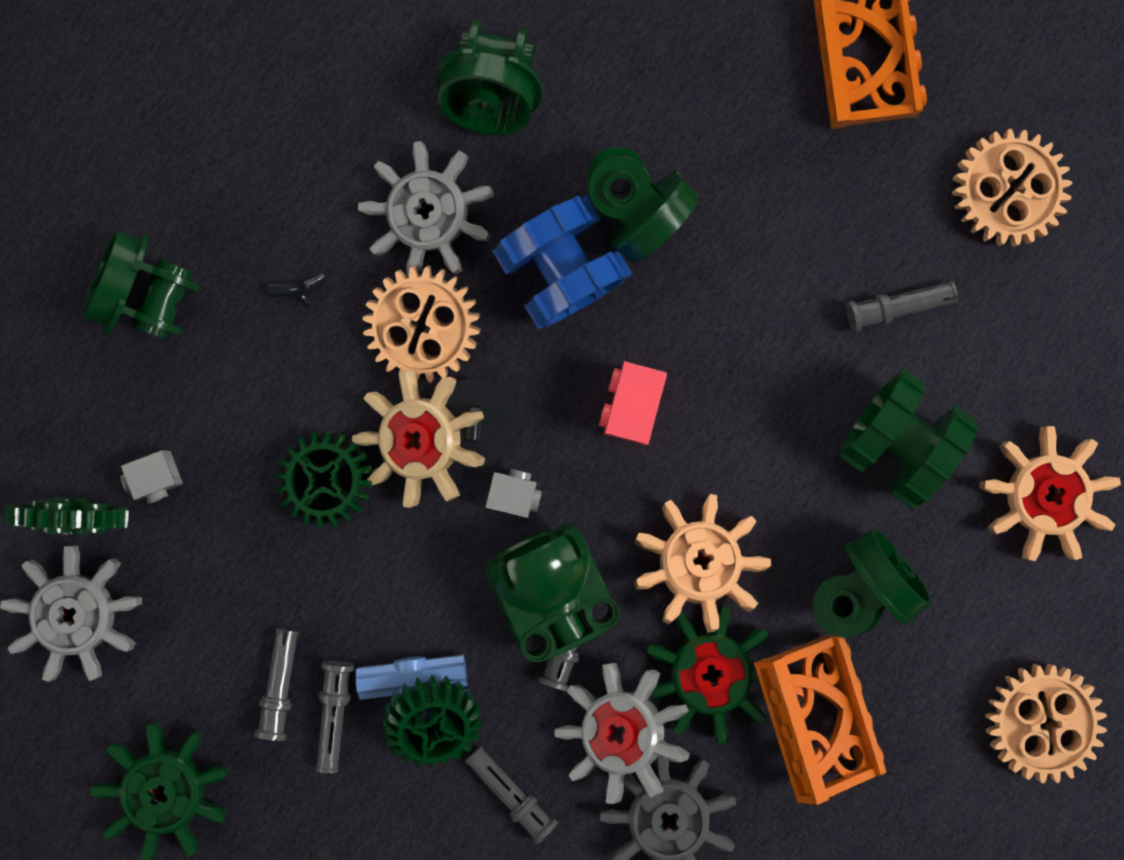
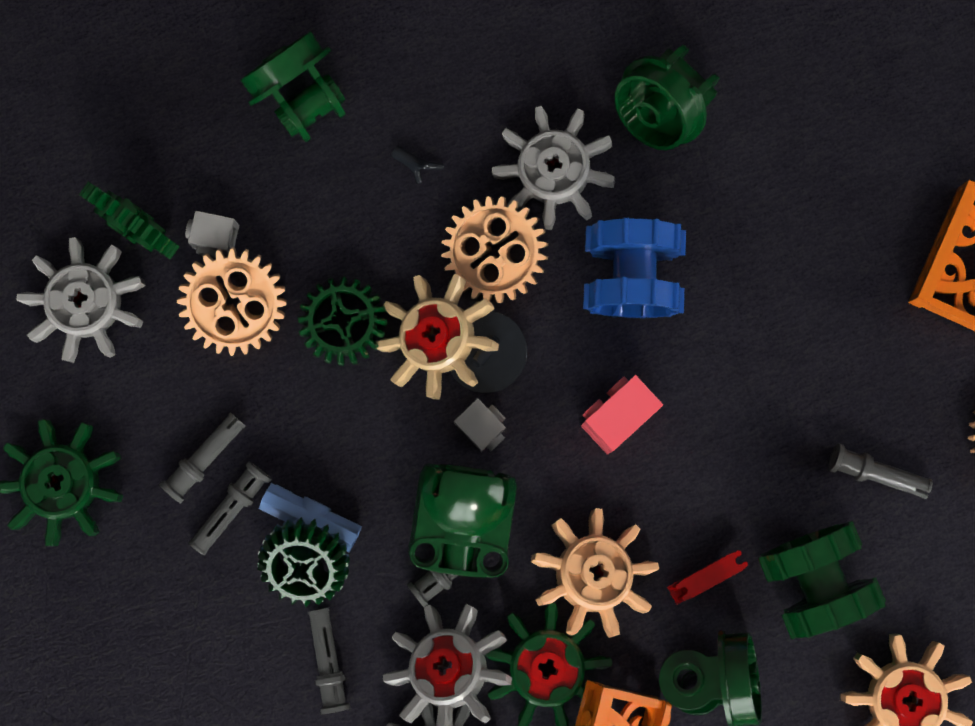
camera: 30 degrees right, 5 degrees down
dark green piece [587,146,699,263] -> none
none -> light nougat gear [177,247,287,356]
none -> red piece [667,550,748,605]

